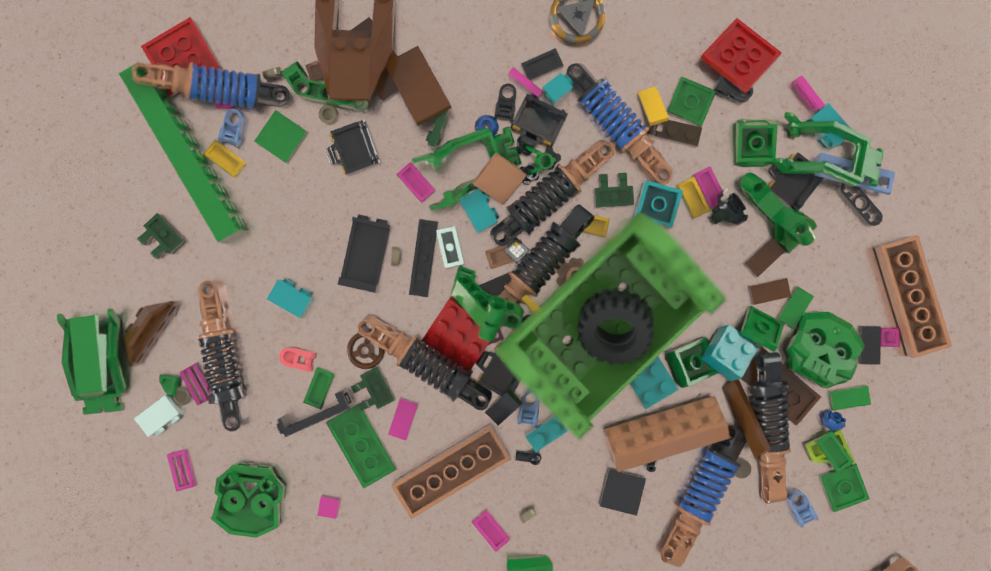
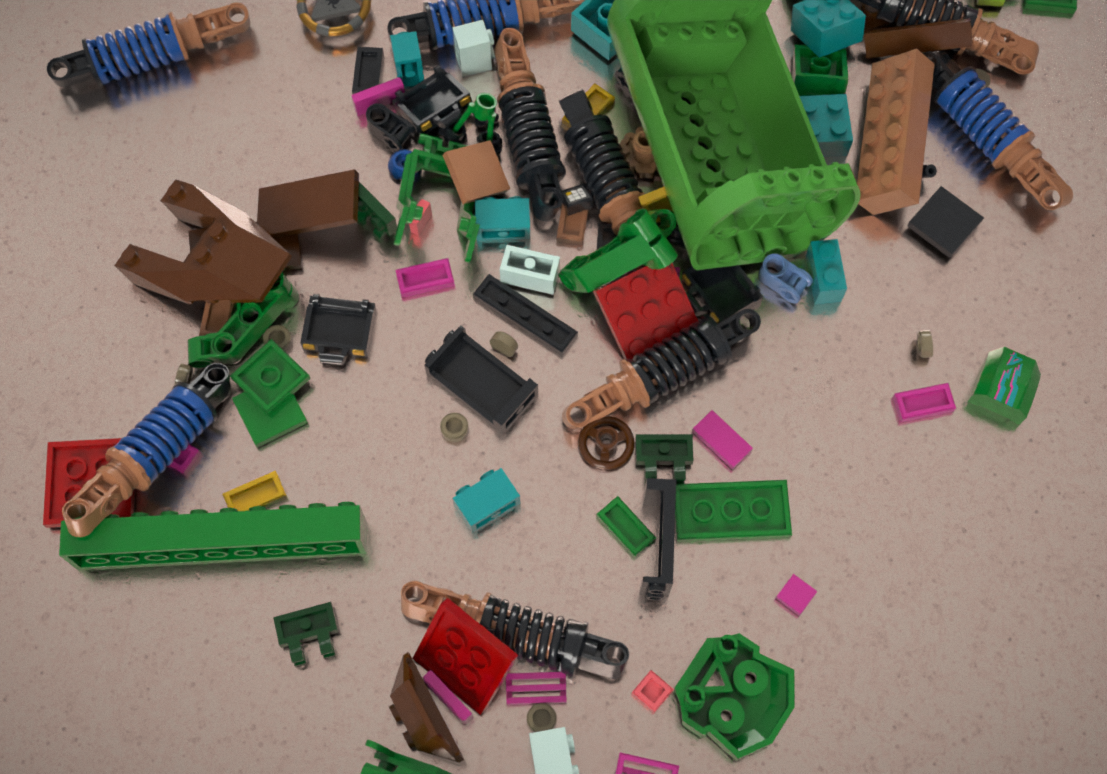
camera: 65 degrees left, 20 degrees down
green tile [159,374,180,397] -> none
medium blue piece [218,109,246,148] -> none
coral plate [279,347,316,372] -> none
nougat brick [391,424,511,519] -> none
black tile [485,389,523,426] -> none
black arm [515,451,542,465] -> none
black tyre [578,288,654,365] -> none
dark green plate [594,173,634,207] -> none
medium blue piece [787,489,818,528] -> none
none -> green tile [230,339,311,416]
none -> coral tile [409,199,432,236]
none -> red plate [412,598,518,715]
none -> dark pink tile [423,670,473,725]
none -> dark tan tile [440,413,469,442]
none -> light aqua brick [452,20,495,77]
none -> coral tile [631,670,674,713]

